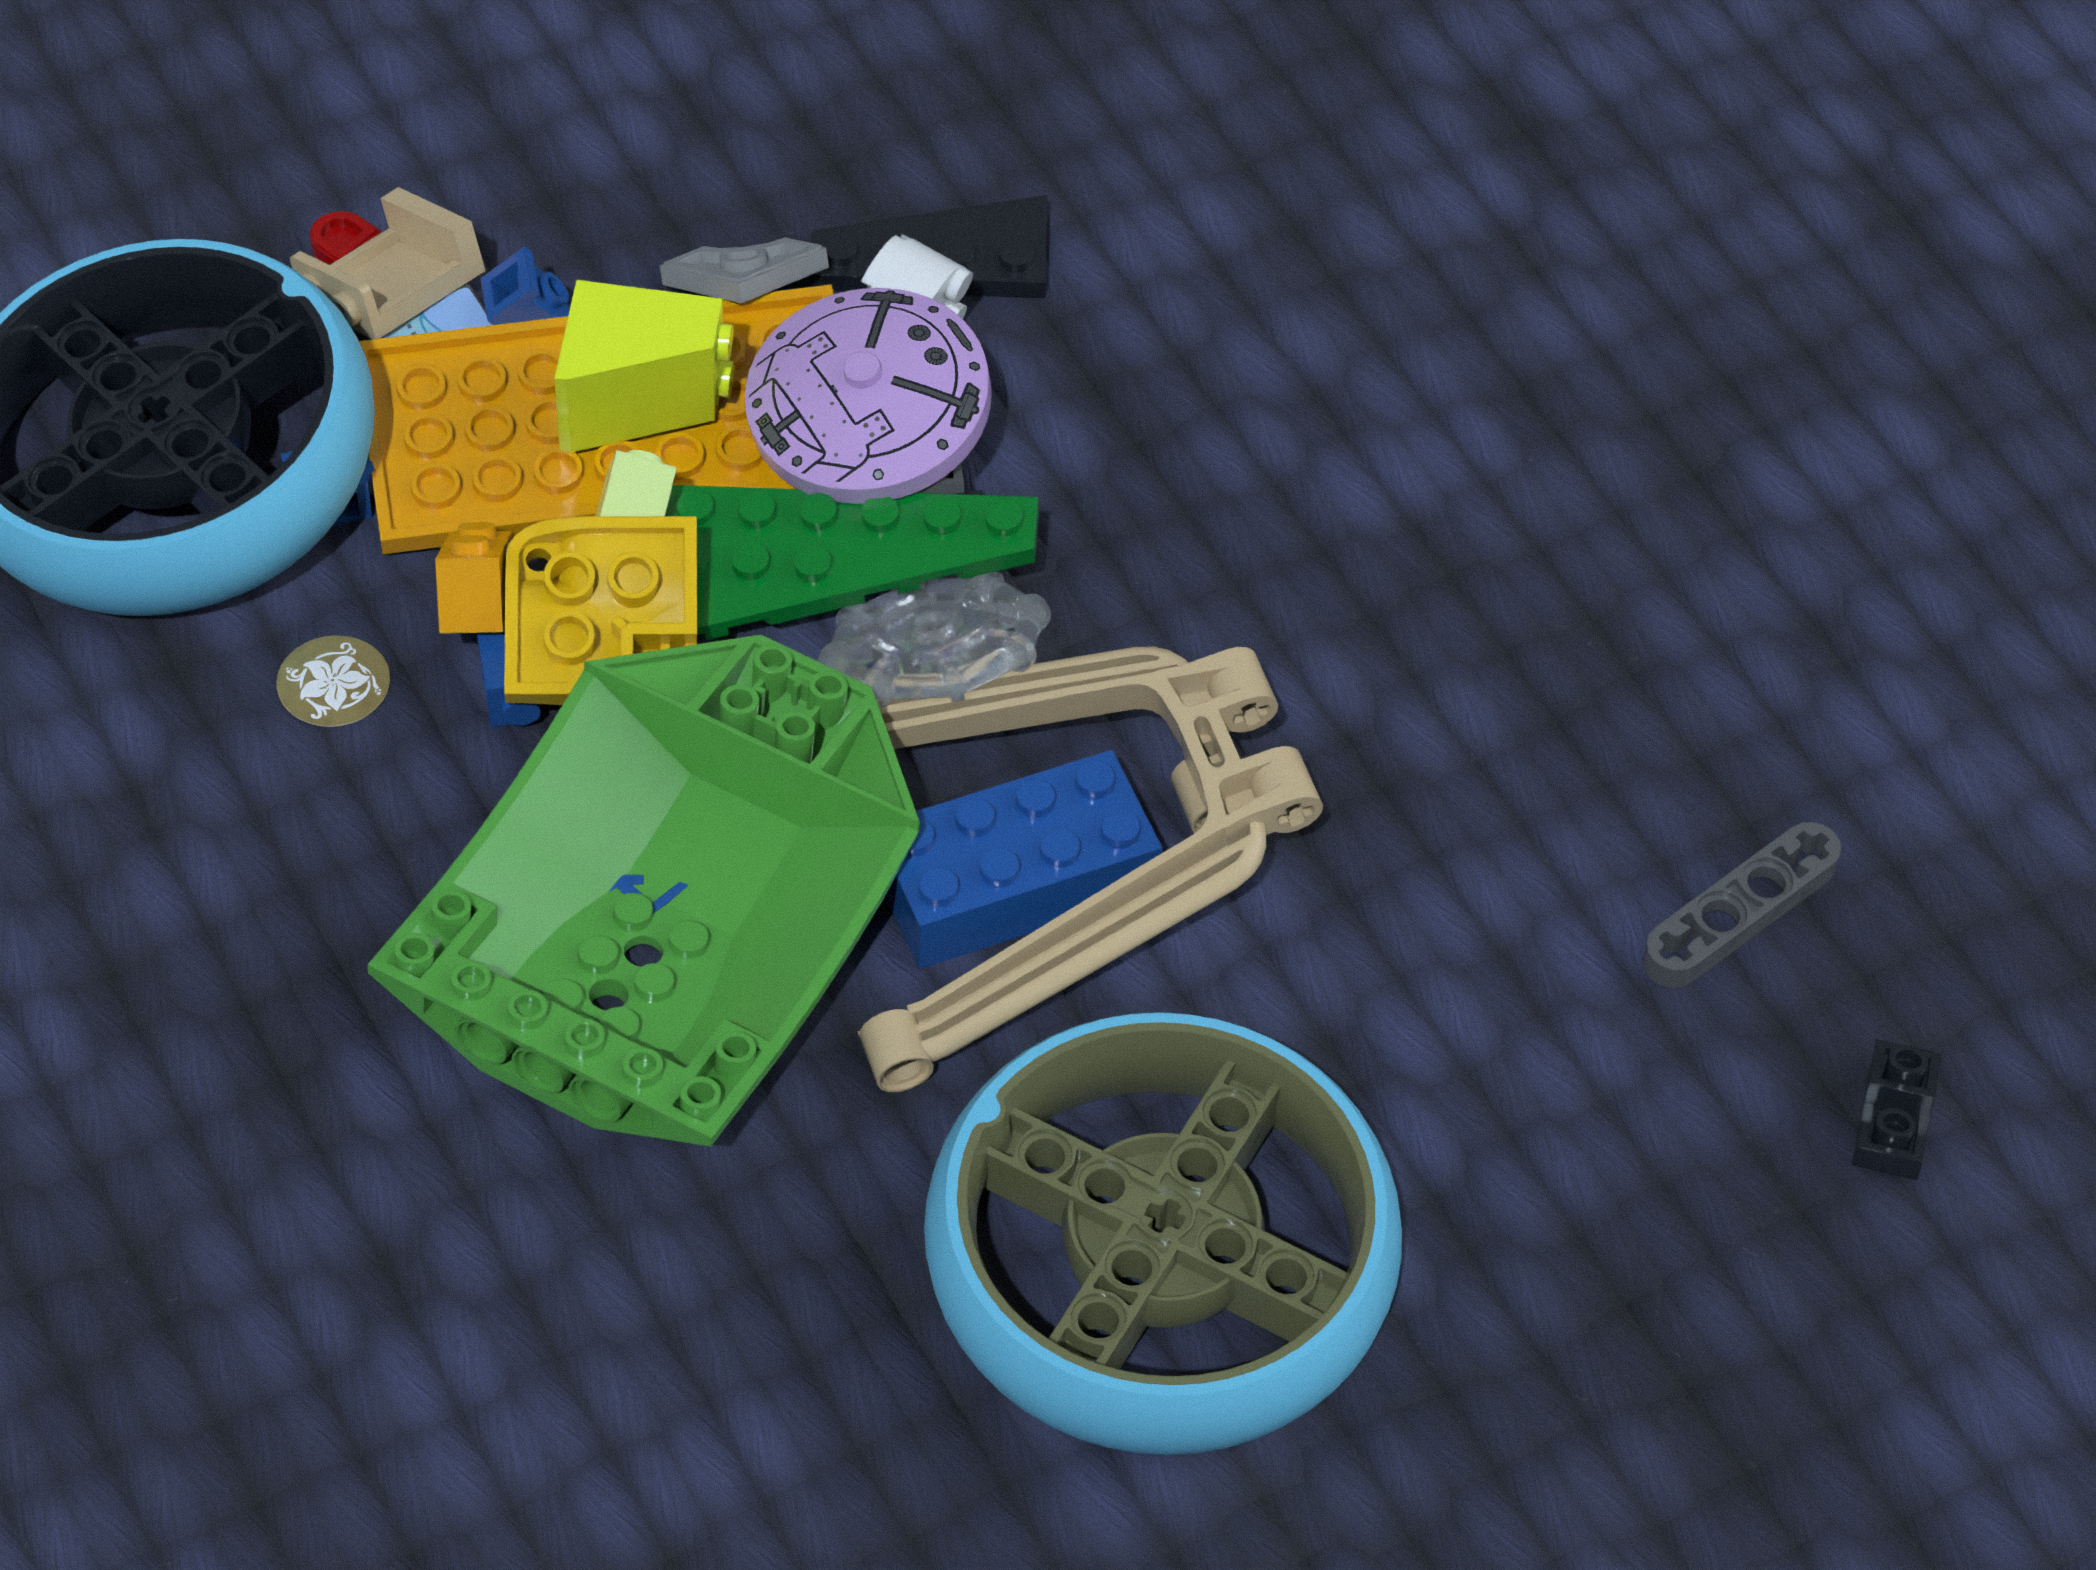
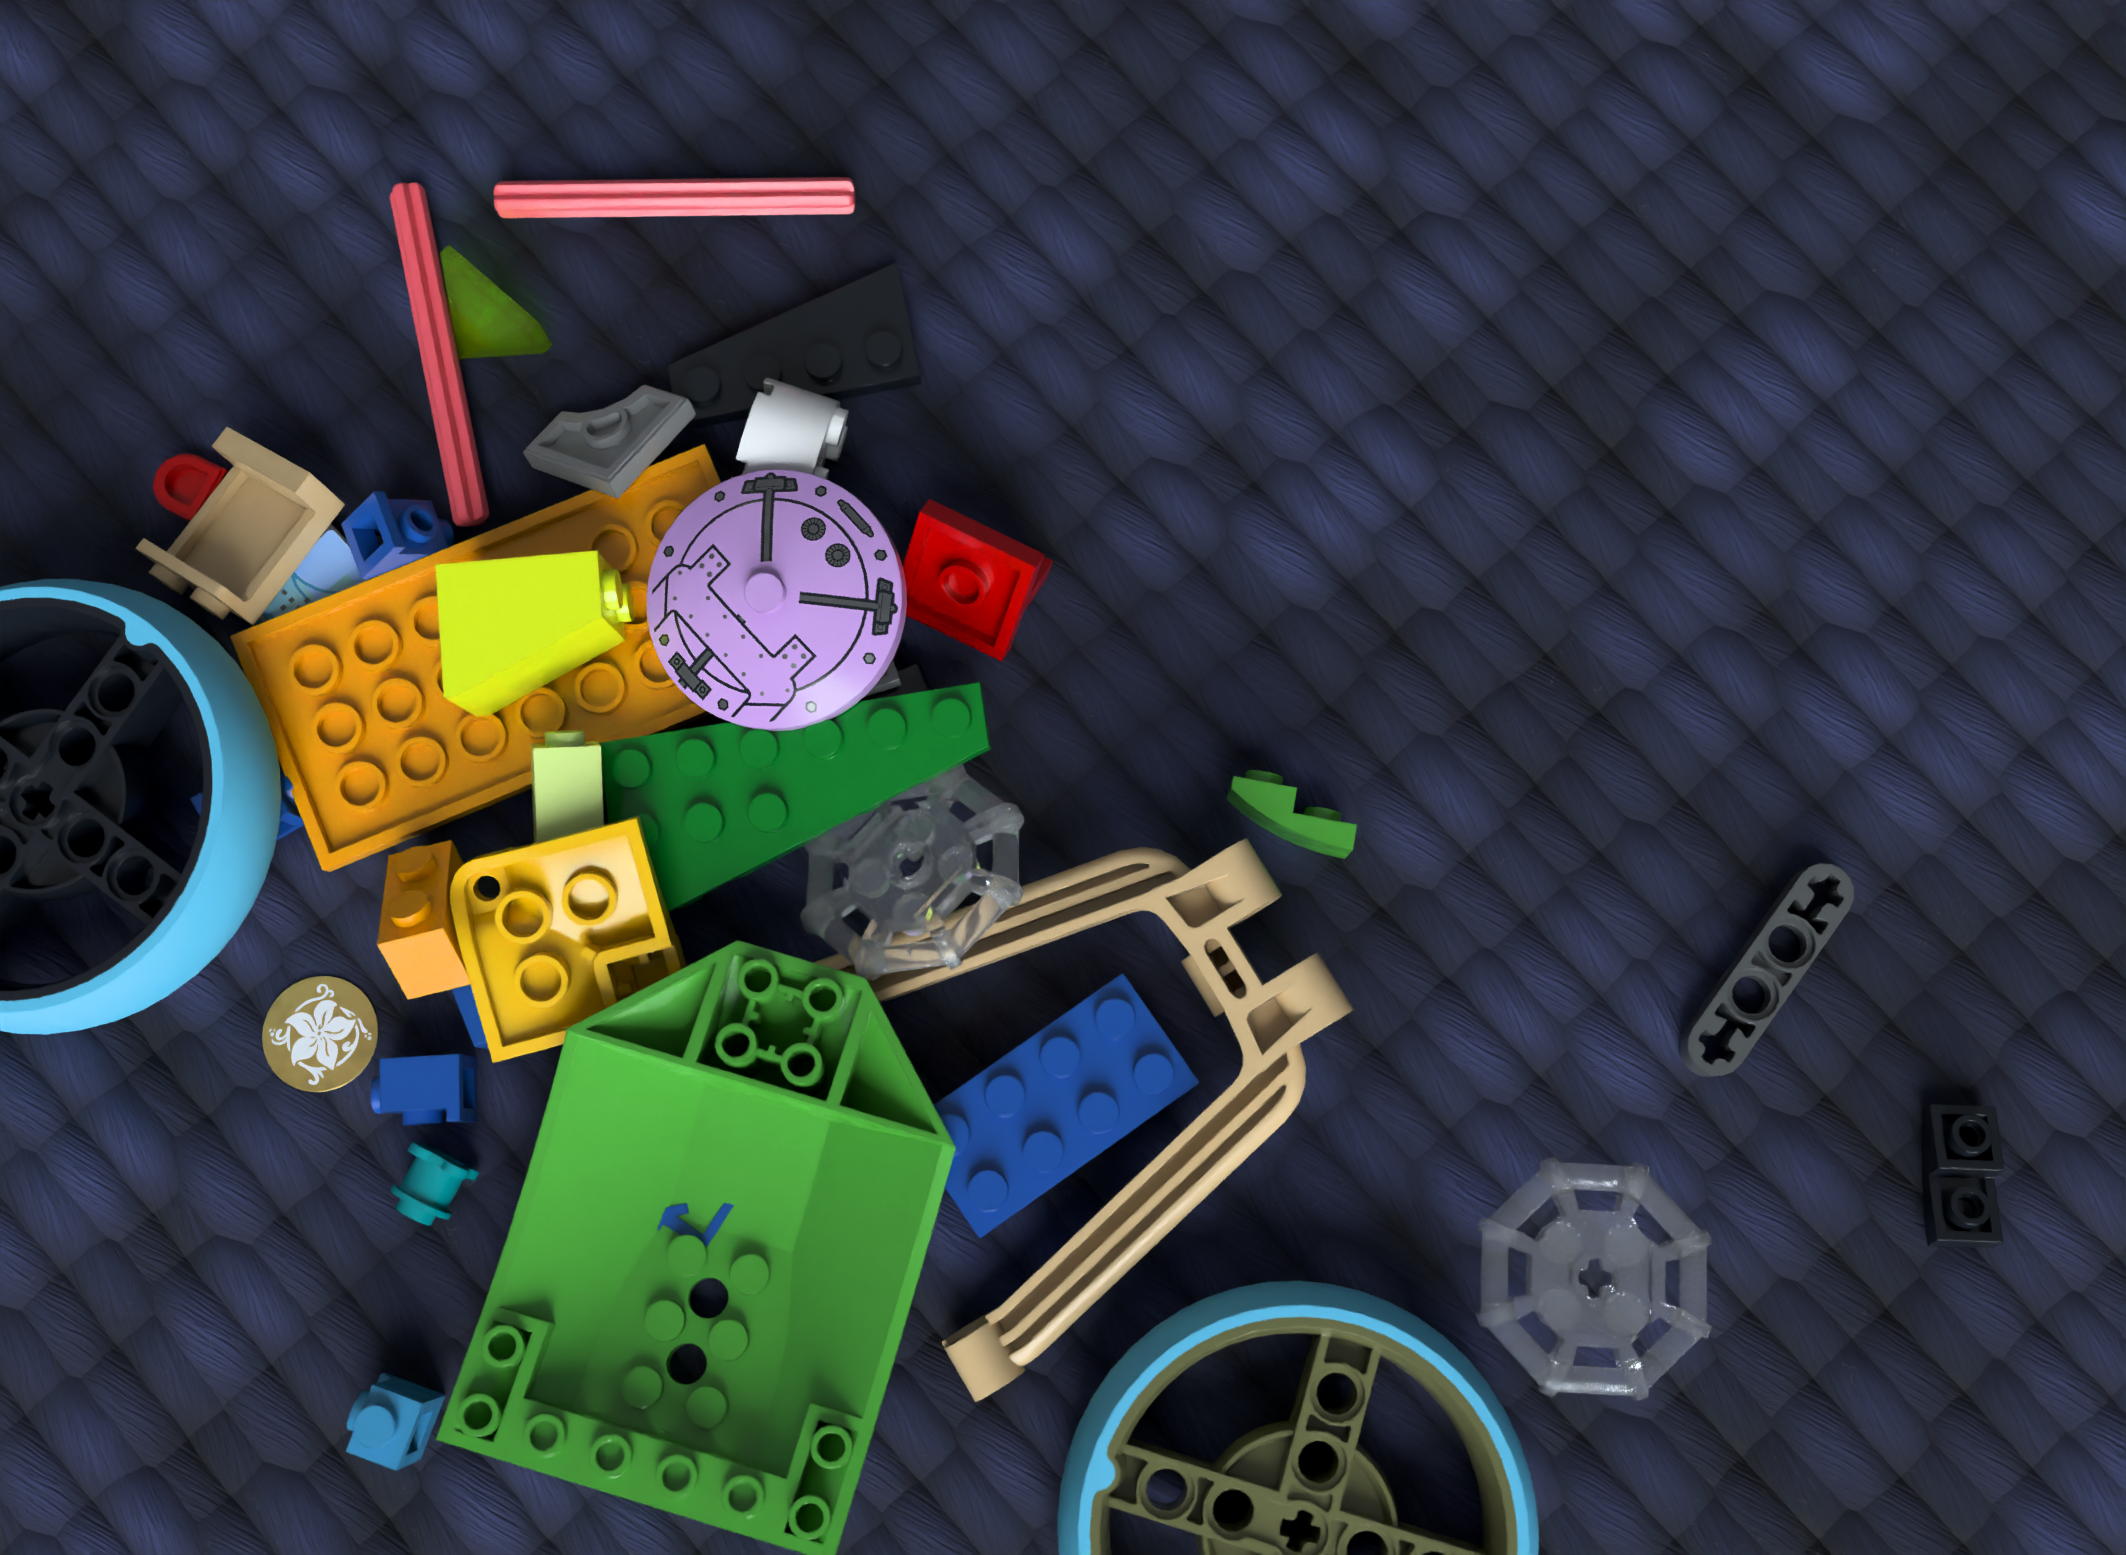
camera: 10 degrees left, 25 degrees up
none -> dark azure brick [346,1372,446,1471]
none -> blue brick [371,1054,478,1126]
none -> coral axle [390,182,490,527]
none -> teal brick [390,1141,480,1226]
none -> clear neon green slope [440,245,552,359]
none -> coral axle [494,177,856,218]
none -> red bracket [903,499,1053,662]
none -> bright green slope [1227,770,1357,859]
none -> clear plate [1475,1157,1712,1402]

